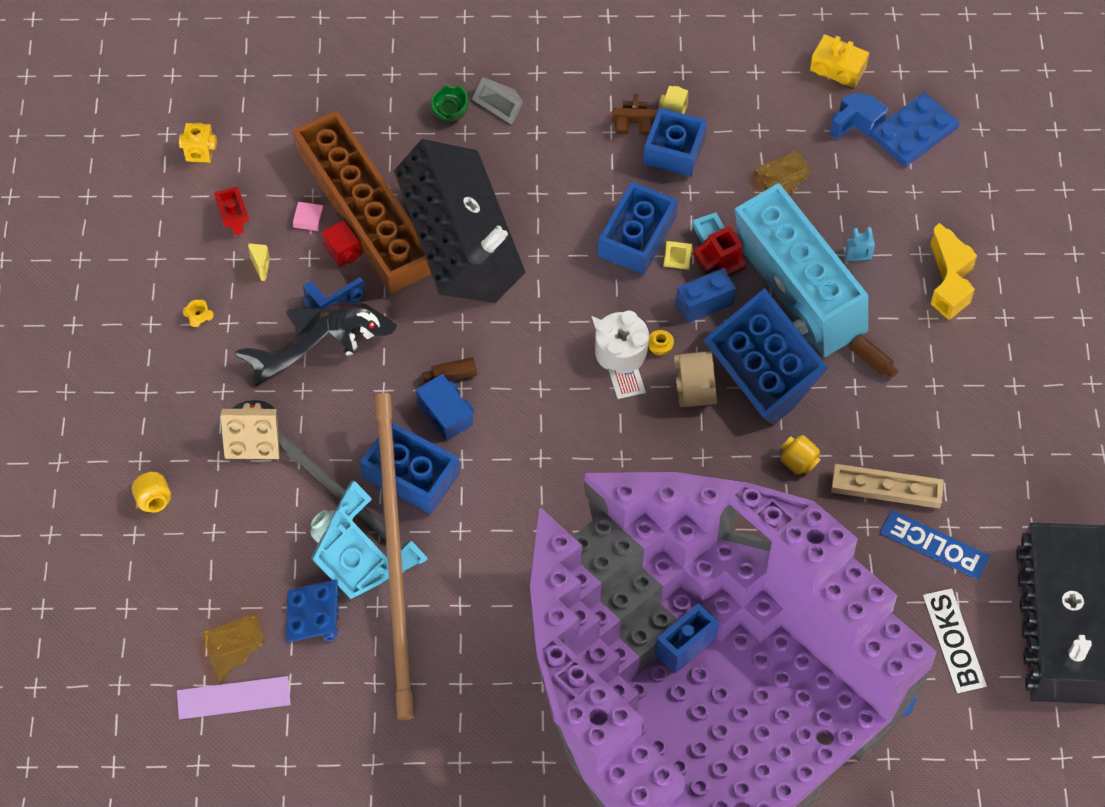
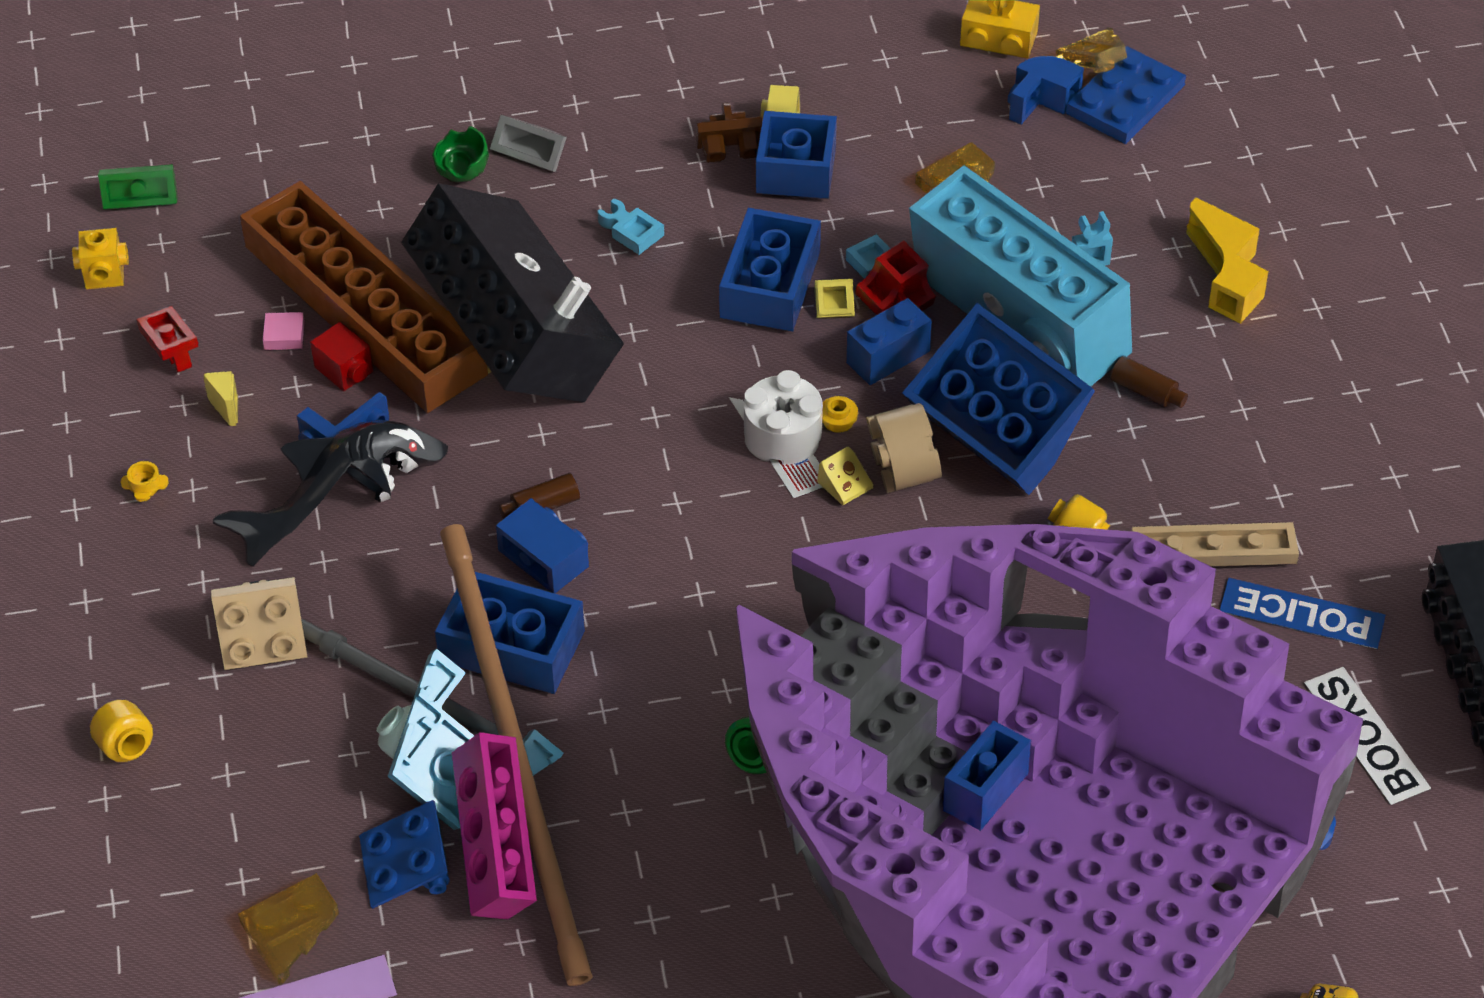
camera: 10 degrees left, 10 degrees down
none -> green tile [98,164,178,209]
none -> dark pink brick [452,732,537,919]
none -> medium azure plate [597,199,664,255]
none -> light yellow slope [817,447,873,505]
none -> clear yellow wing [1055,28,1127,73]

